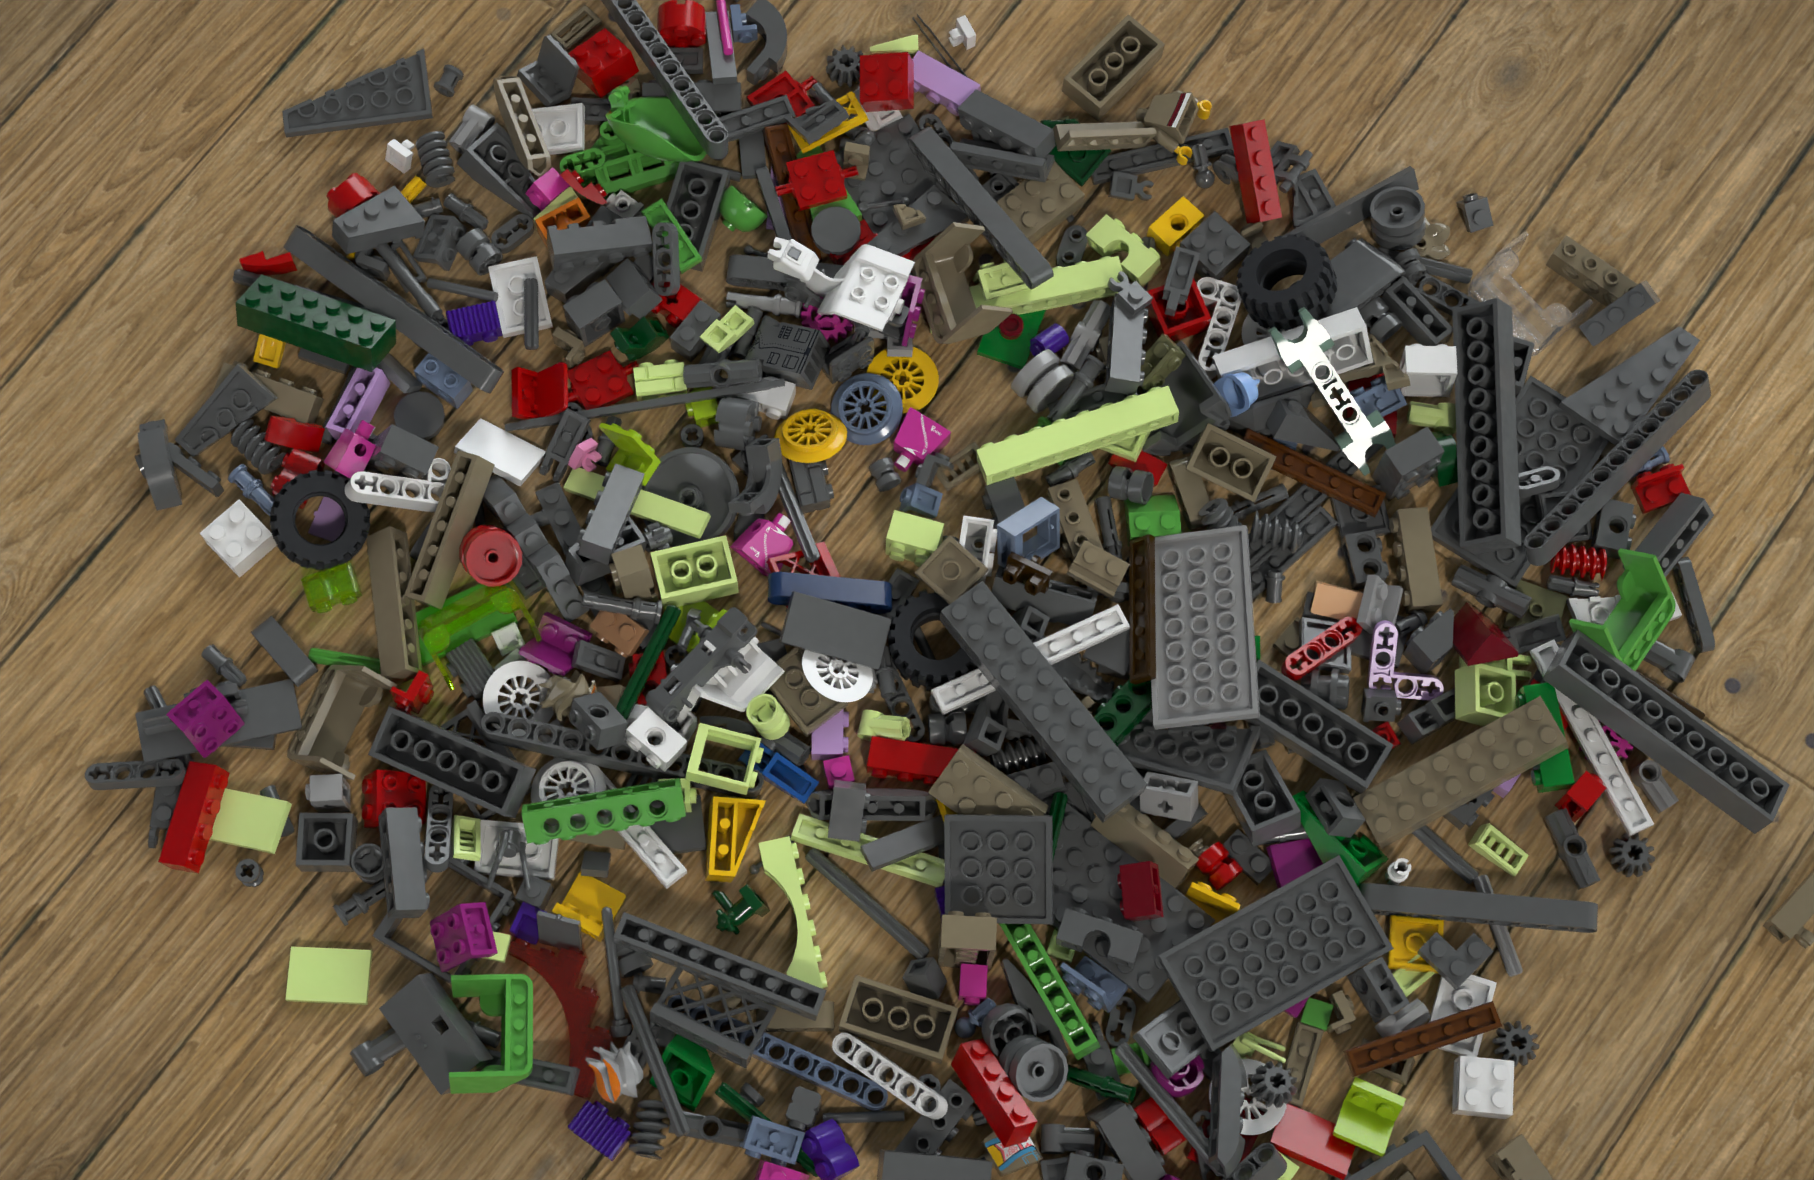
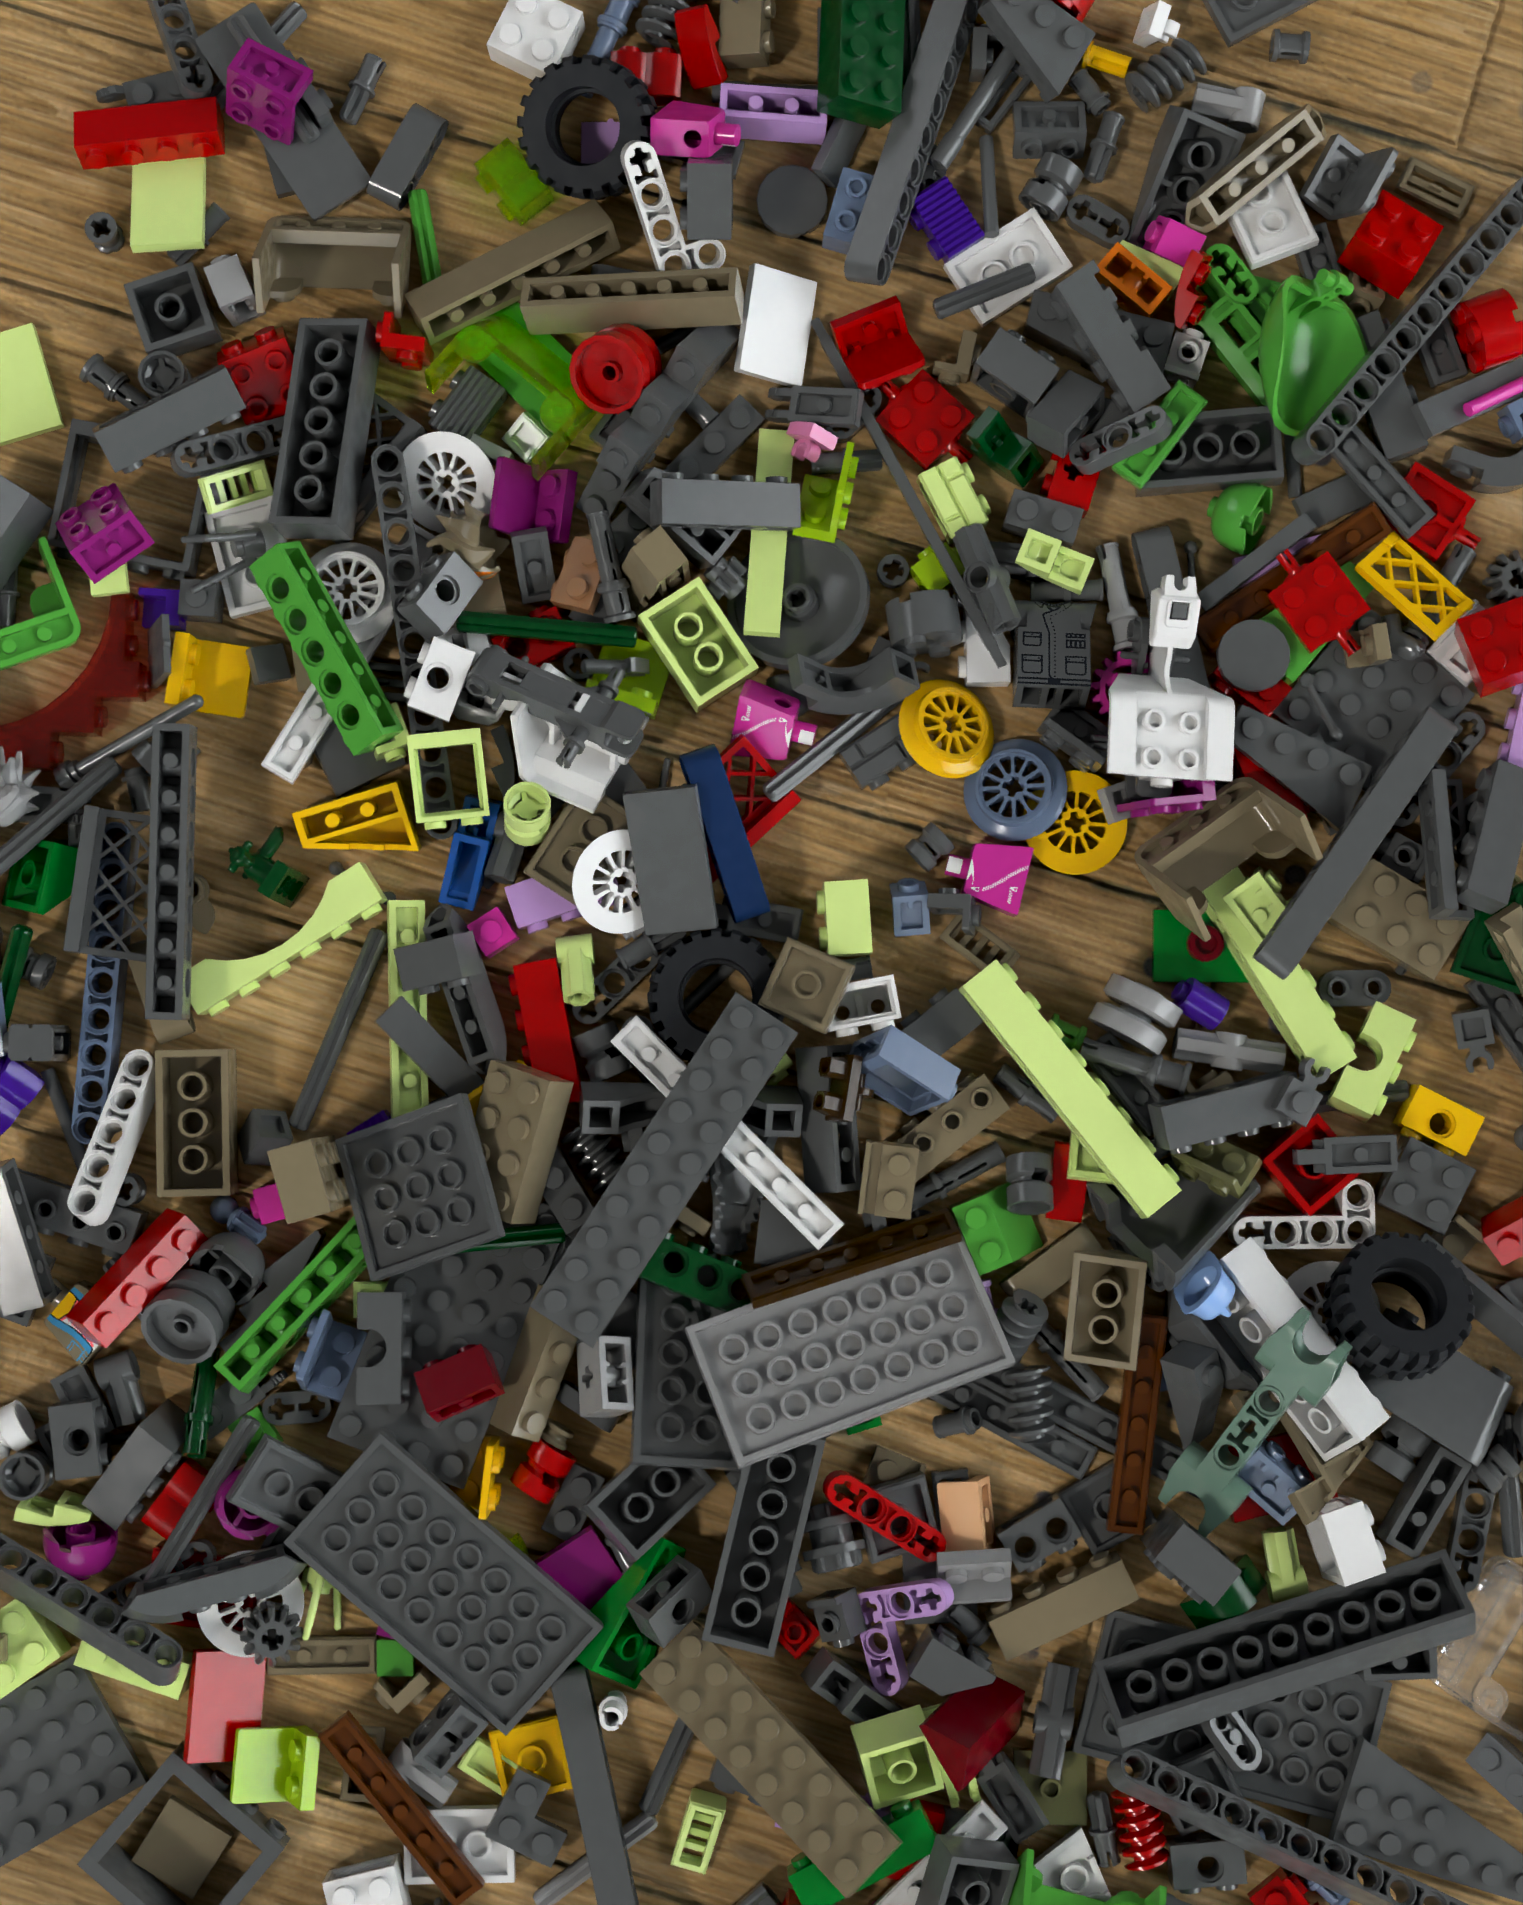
camera: 75 degrees right, 15 degrees up
dark grey wing [784,99,849,145] -> none
dark tan tile [893,204,926,230] -> none

